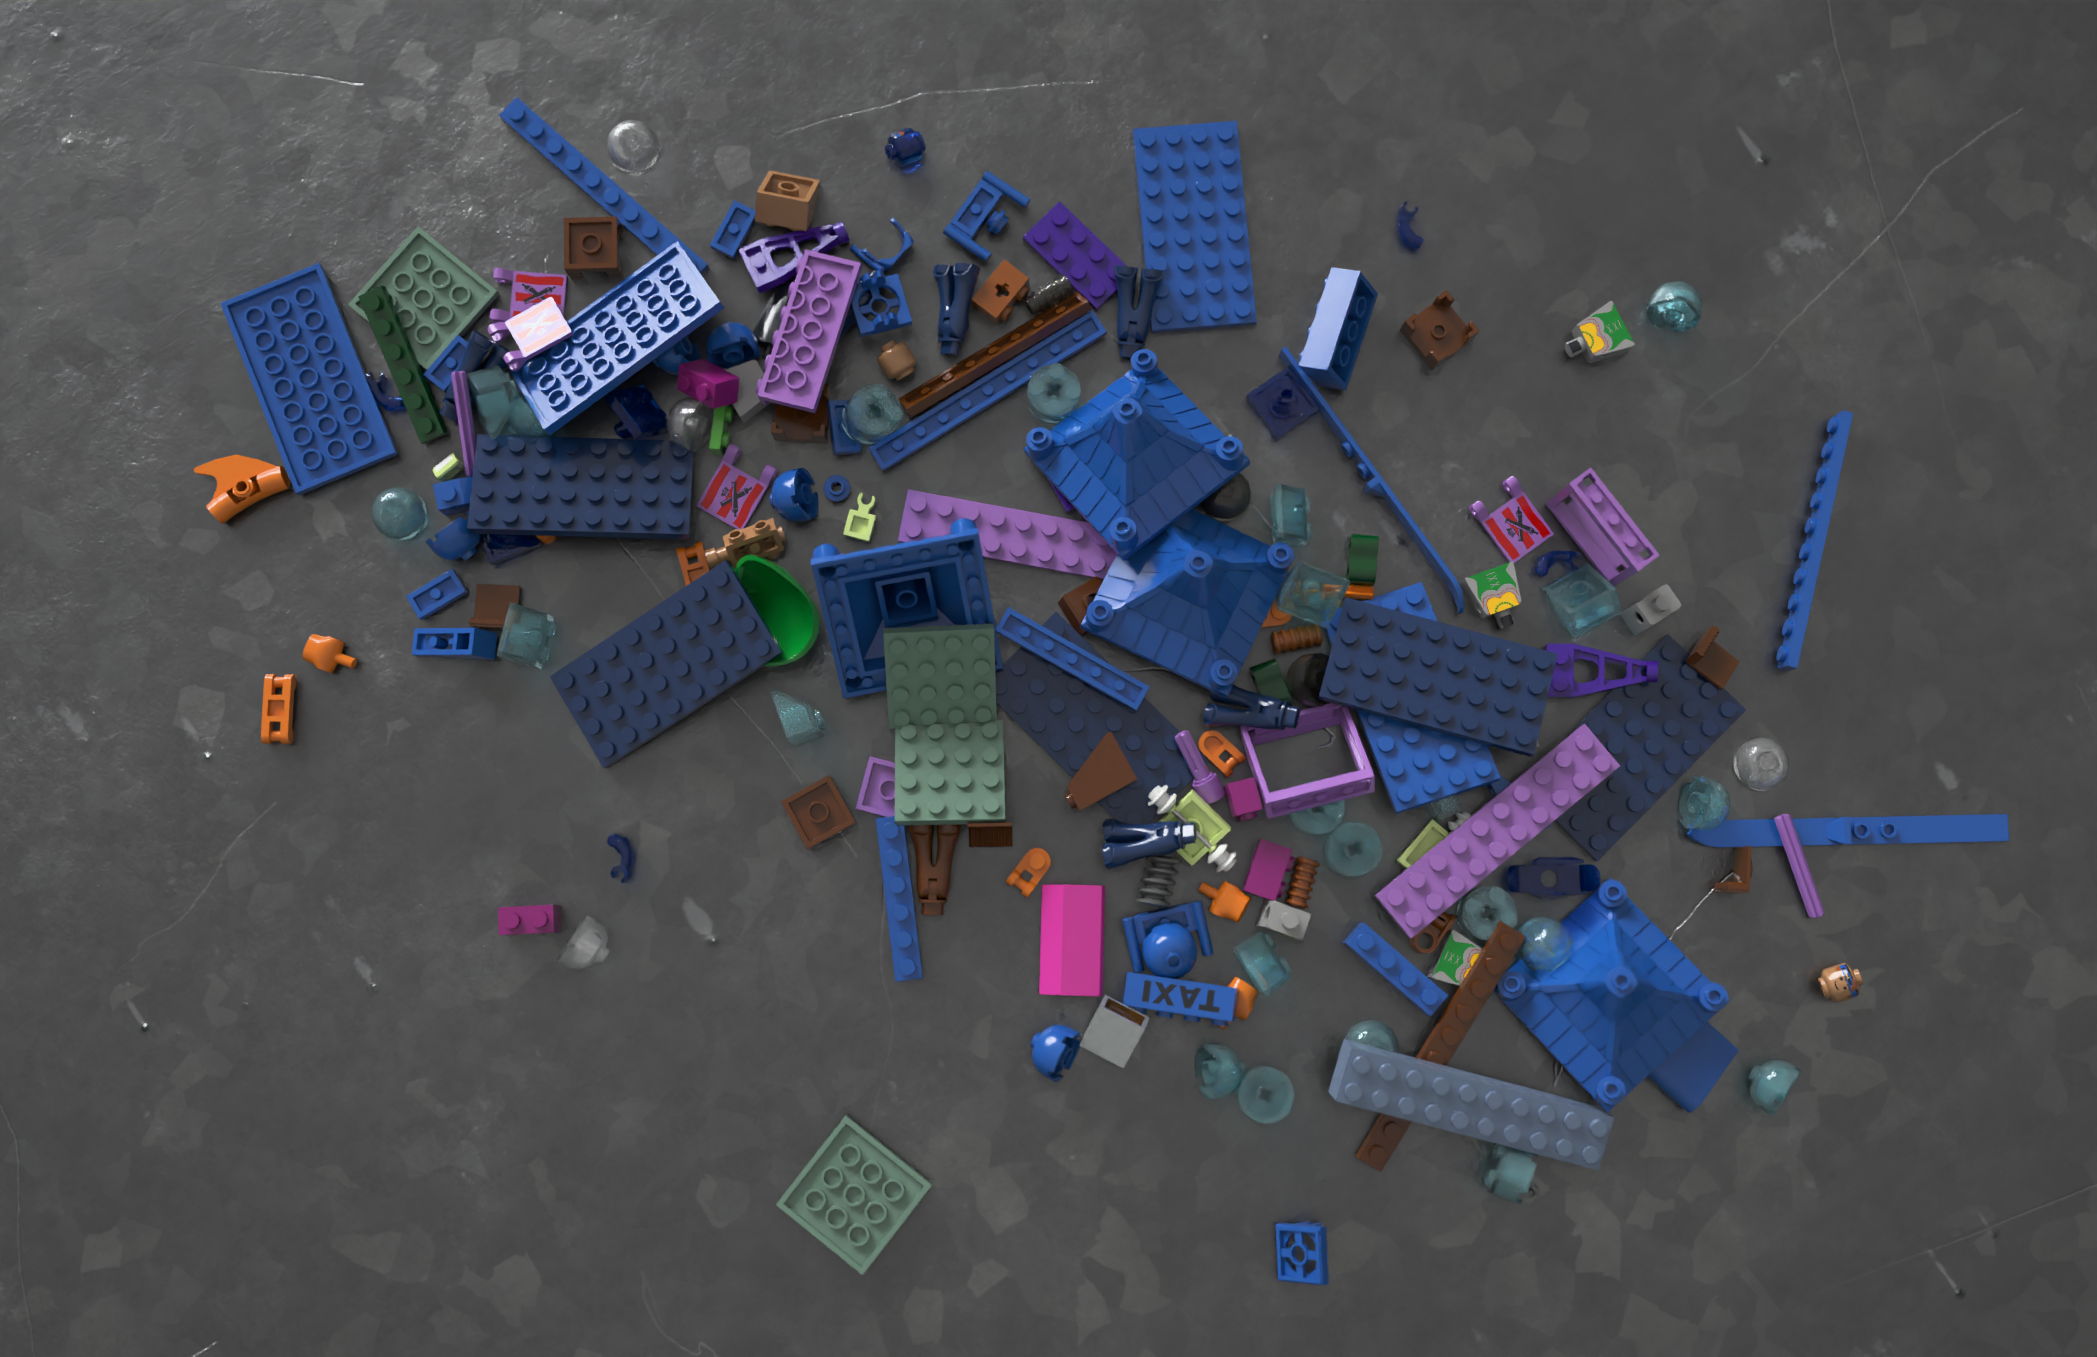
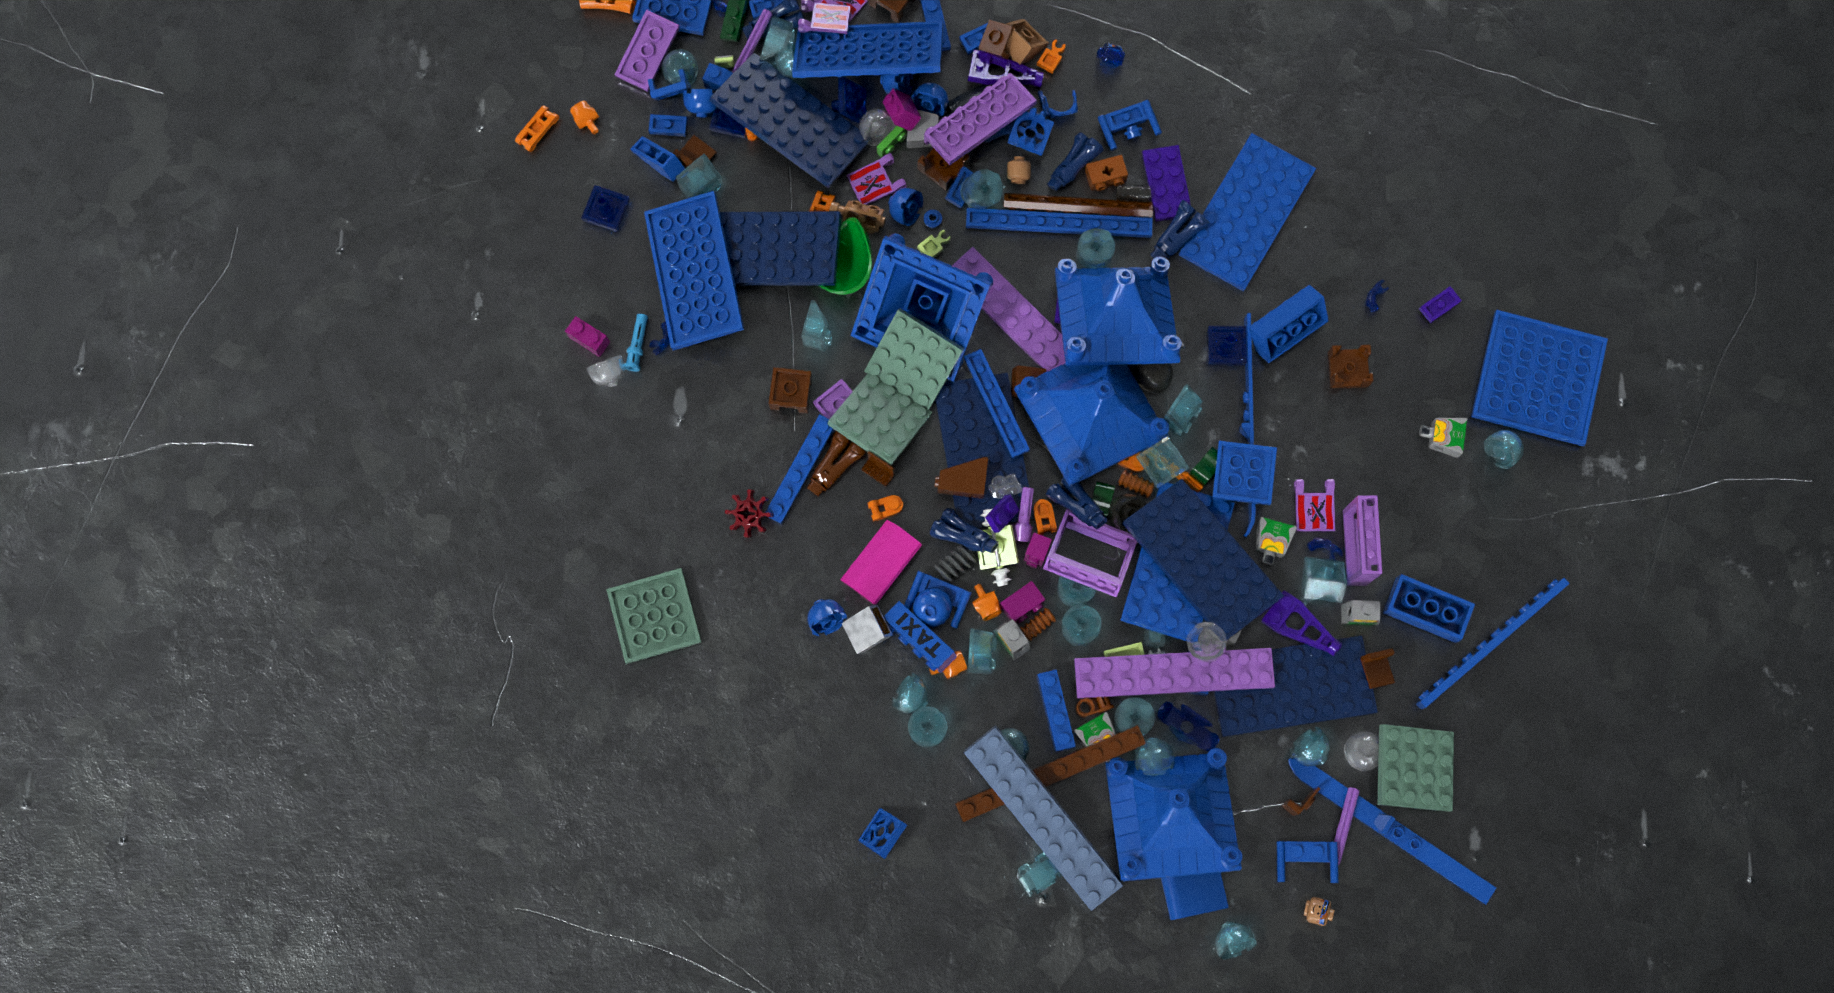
camera: 40 degrees right, 5 degrees down
none -> clear blue plate [581,185,630,232]
none -> medium lavender plate [615,10,680,92]
none -> dark azure pin [623,314,648,371]
none -> blue plate [644,191,745,351]
none -> blue piece [648,69,691,100]
none -> dark red gear [725,489,774,538]
none -> reddish brown piece [979,19,1014,60]
none -> dark purple plate [985,494,1019,533]
none -> clear plate [988,473,1022,498]
none -> orange plate [1037,39,1066,74]
none -> clear cylinder [1187,622,1227,663]
none -> blue plate [1212,441,1277,505]
none -> blue plate [1277,841,1339,883]
none -> sand green plate [1377,724,1454,812]
none -> blue brick [1383,574,1475,643]
none -> dark purple plate [1419,286,1462,324]
none -> blue plate [1471,310,1608,446]

